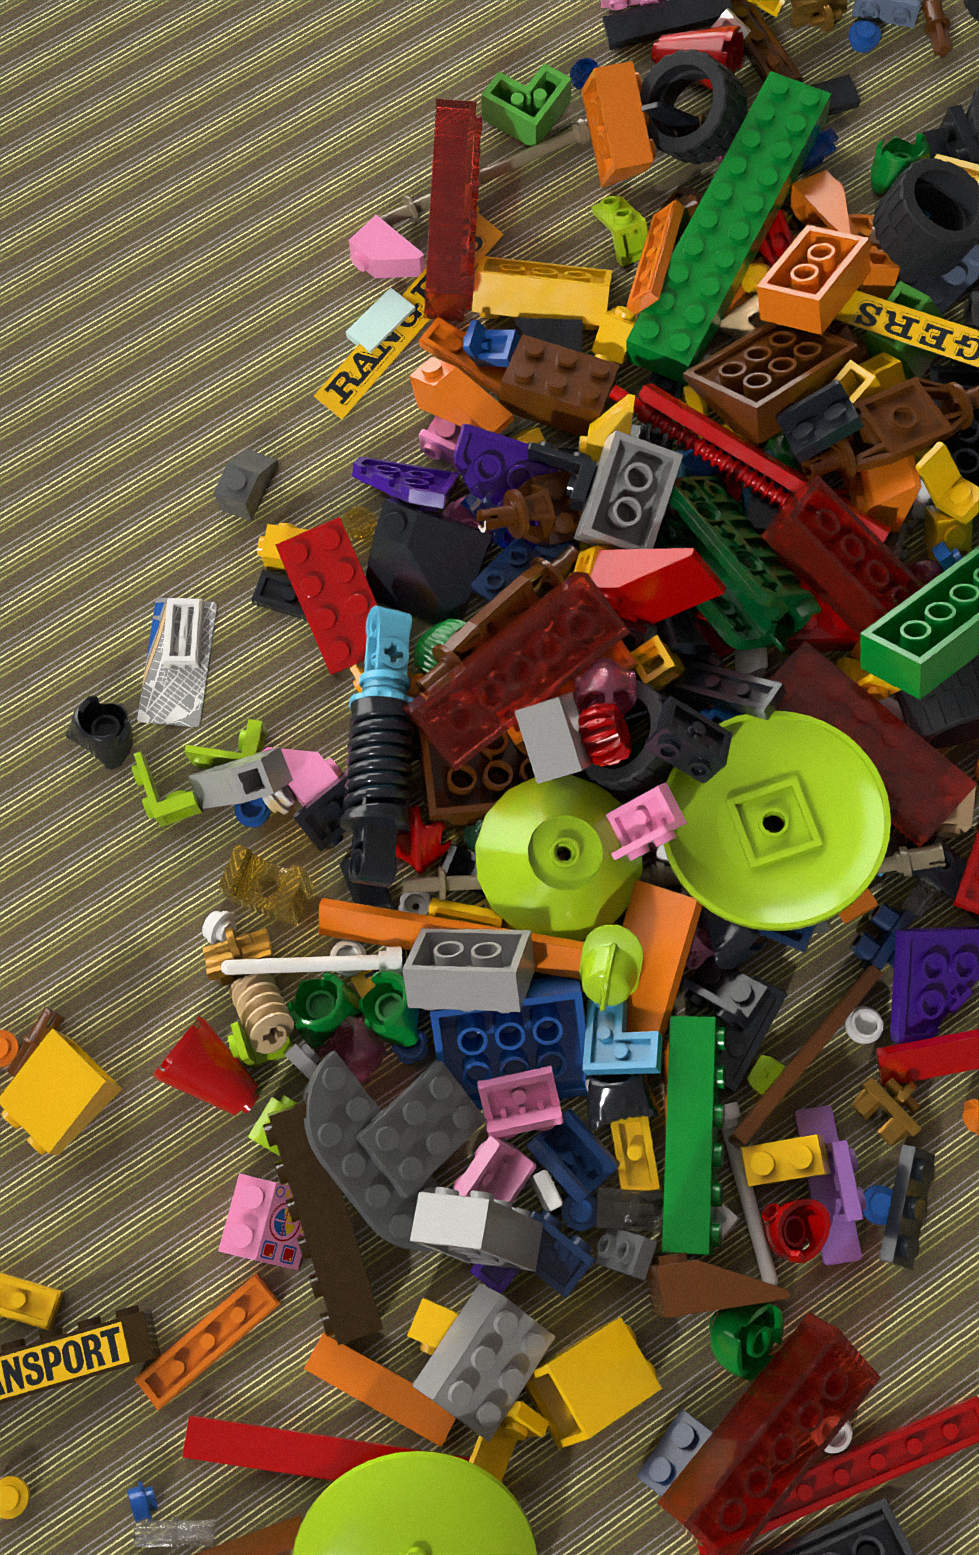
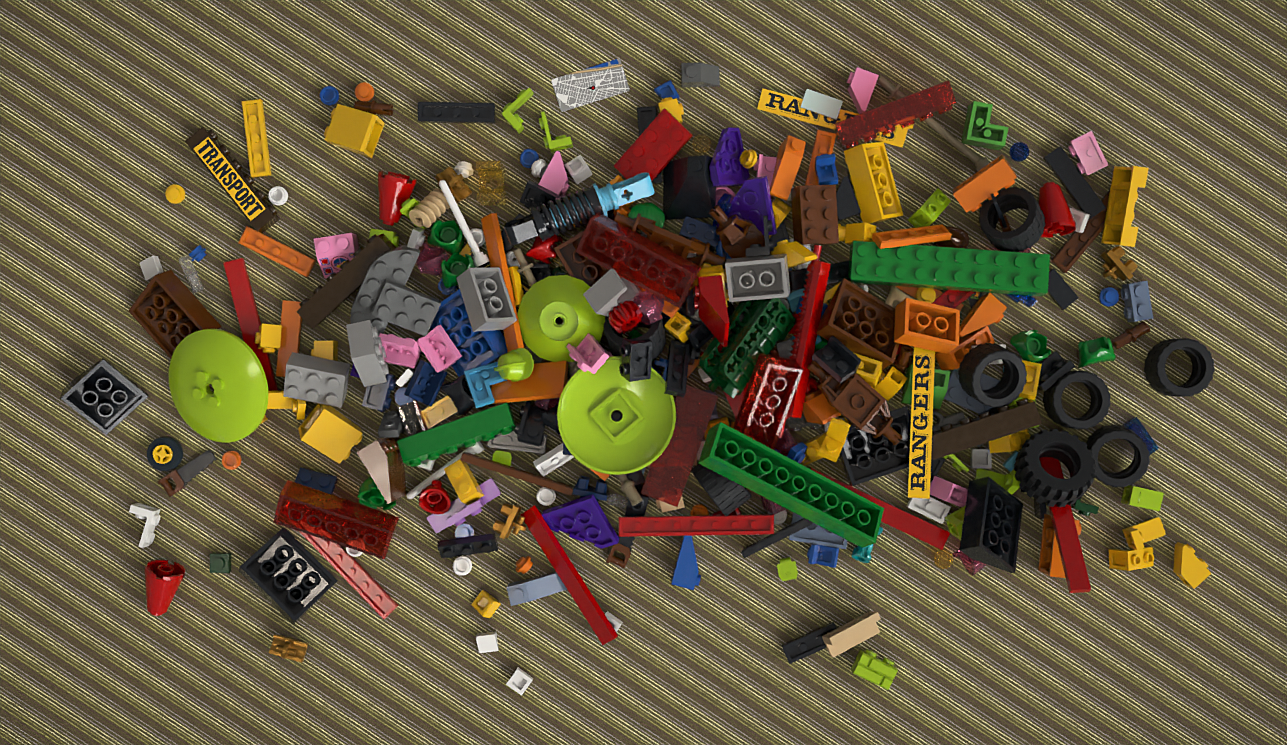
camera: 65 degrees right, 15 degrees up
black hair [65,695,133,770] -> none
white tile [162,598,204,668] -> none
light grey slope [188,747,293,809] -> none
none -> yellow brick [255,324,282,353]
none -> white plate [268,186,288,206]
none -> black plate [418,102,495,124]
none -> white plate [453,556,472,575]
none -> white plate [533,443,574,477]
none -> white slope [565,155,592,184]
none -> blue tile [654,80,679,99]
none -> yellow plate [740,149,757,169]
none -> green hair [1078,336,1116,368]

